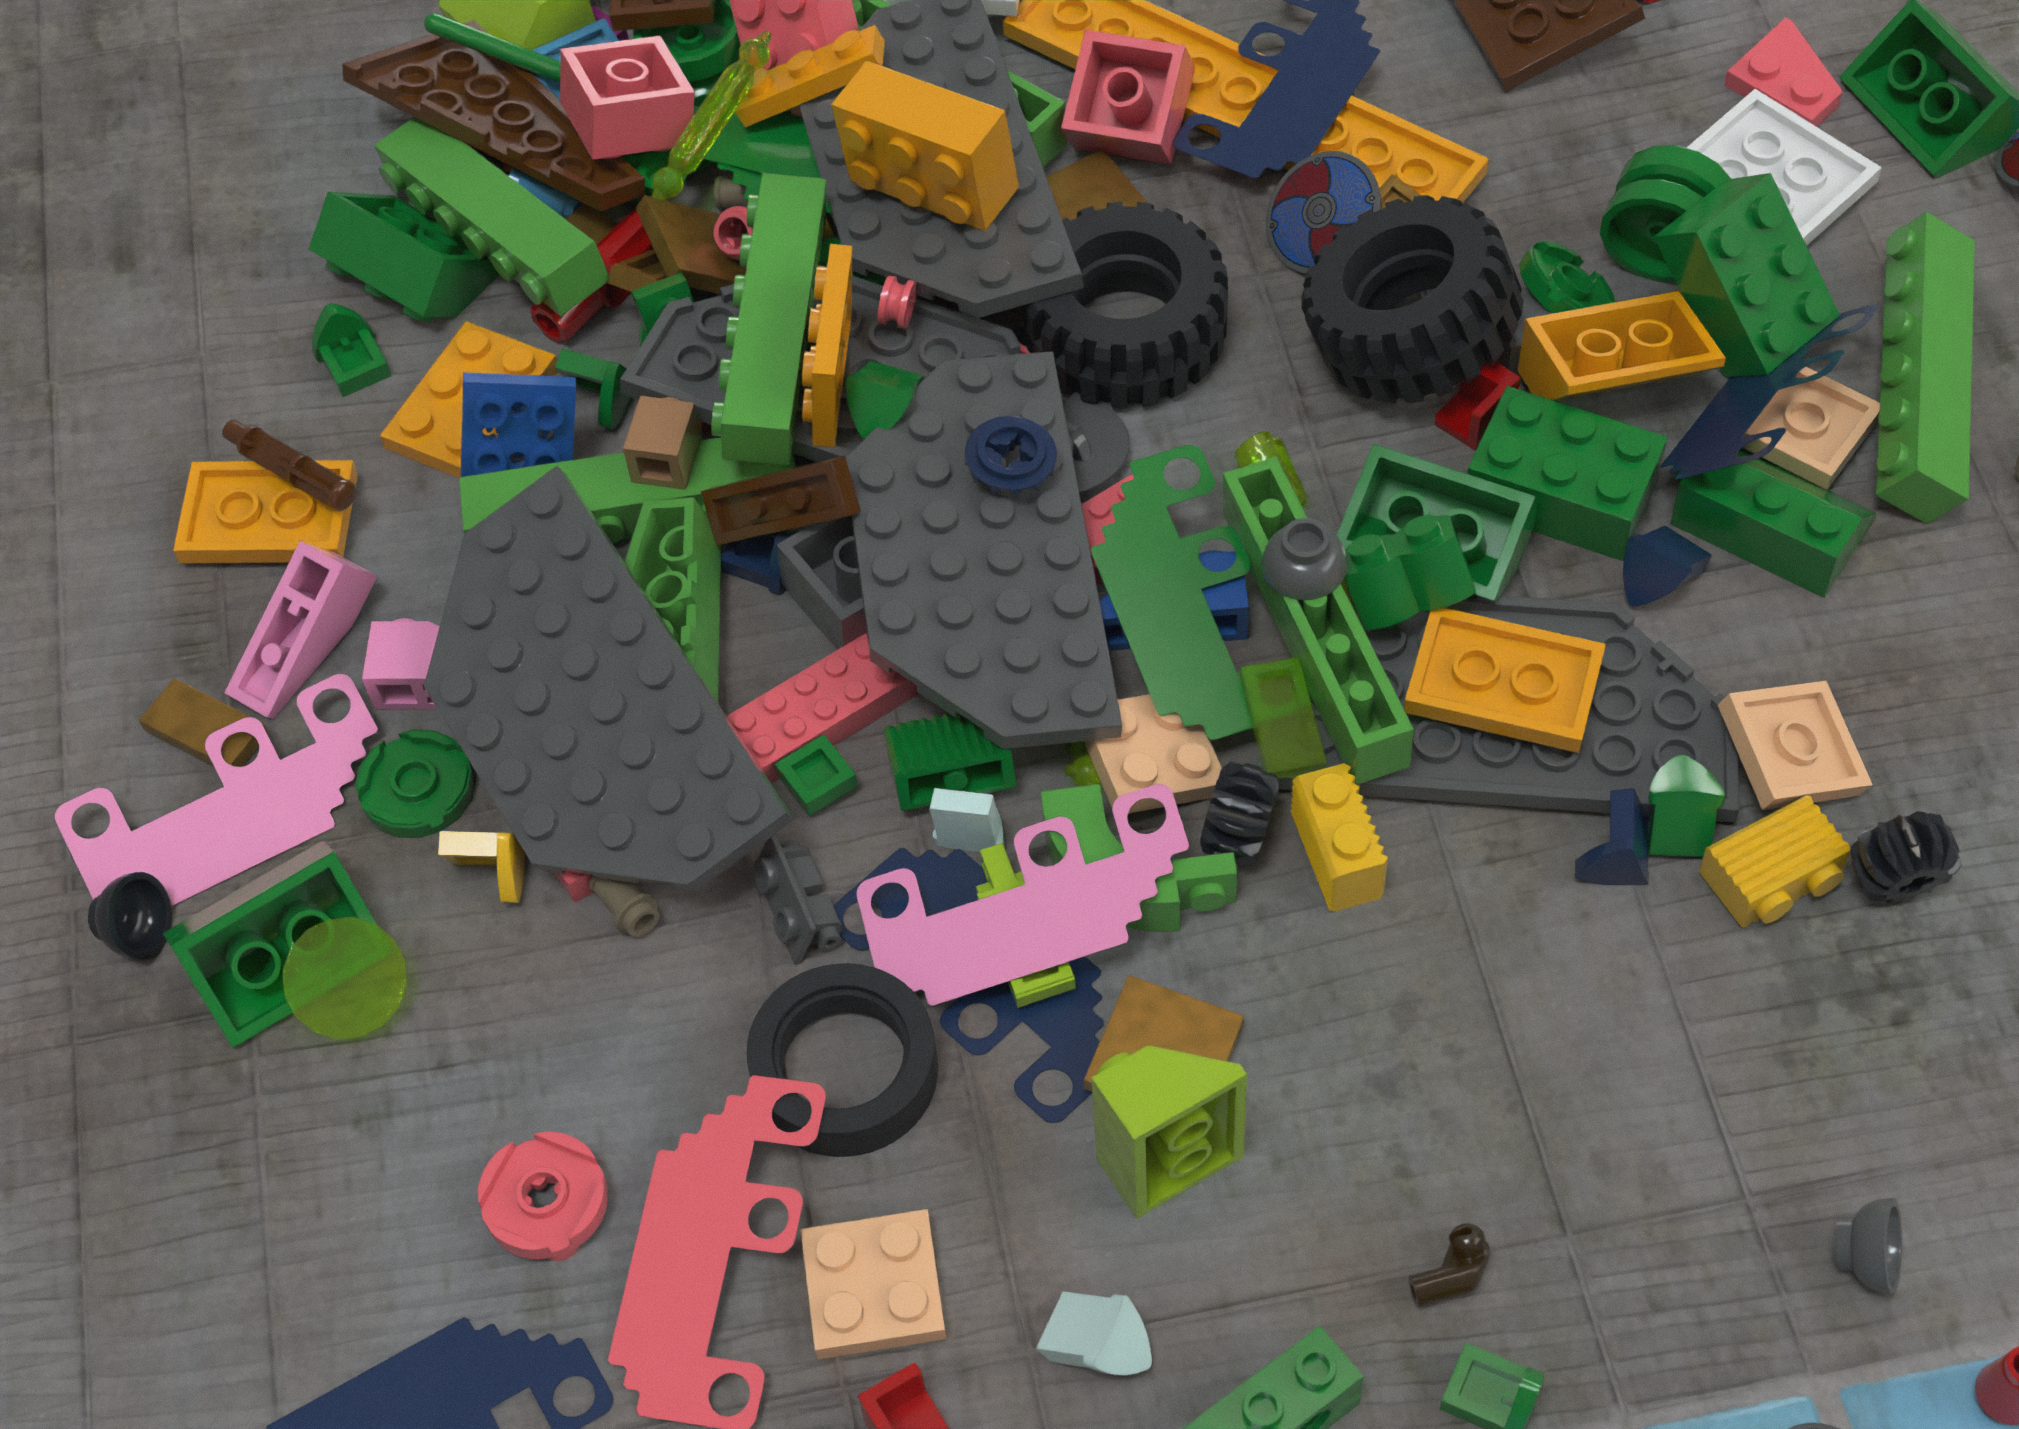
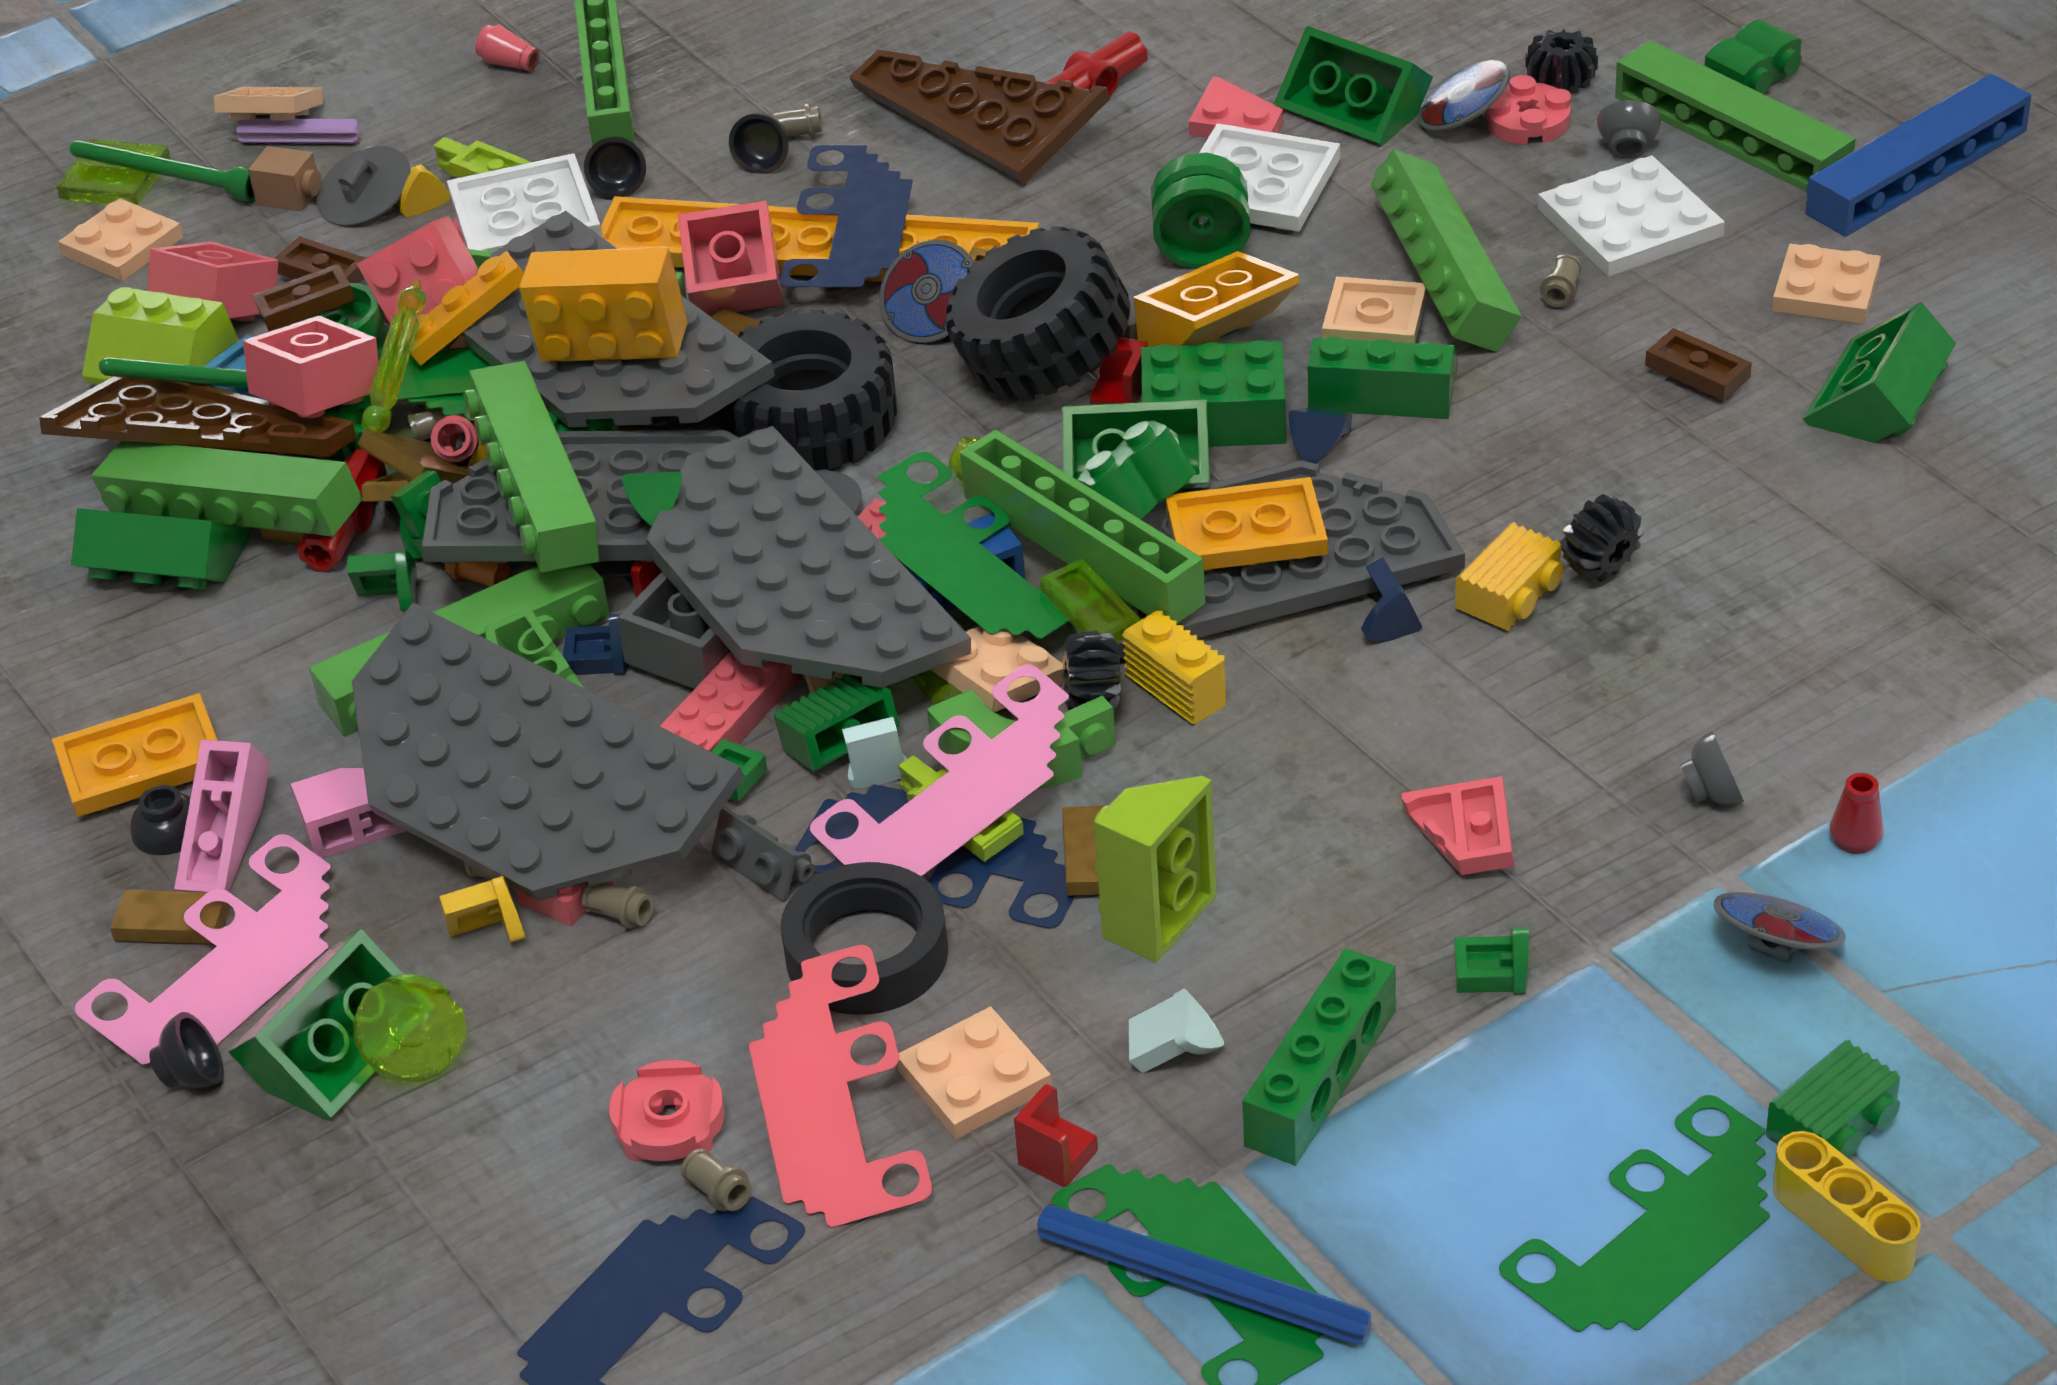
camera: 25 degrees left, 15 degrees down
reddish brown piece [222,419,356,511] -> none
green tile [312,303,391,397] -> none
green tile [355,729,475,838] -> none
light orange plate [380,321,557,478] -> none
blue plate [461,373,576,477] -> none
medium nougat brick [623,396,702,490] -> none
reddish brown plate [701,456,861,545] -> none
light orange plate [802,244,853,448] -> none
coral bush [877,275,917,329] -> none
dark blue gear [965,416,1057,498] -> none
dark grey piece [1262,518,1347,600] -> none
dark brown arm [1408,1223,1490,1308] -> none
green tile [1518,241,1616,314] -> none
green tile [1648,755,1725,857] -> none
green brick [1653,173,1840,377] -> none
dark blue piece [1660,304,1879,480] -> none
light nougat plate [1718,681,1873,810] -> none
none -> black piece [130,785,191,855]
none -> dark tan pin [681,1148,751,1211]
none -> coral wing [1401,776,1515,875]

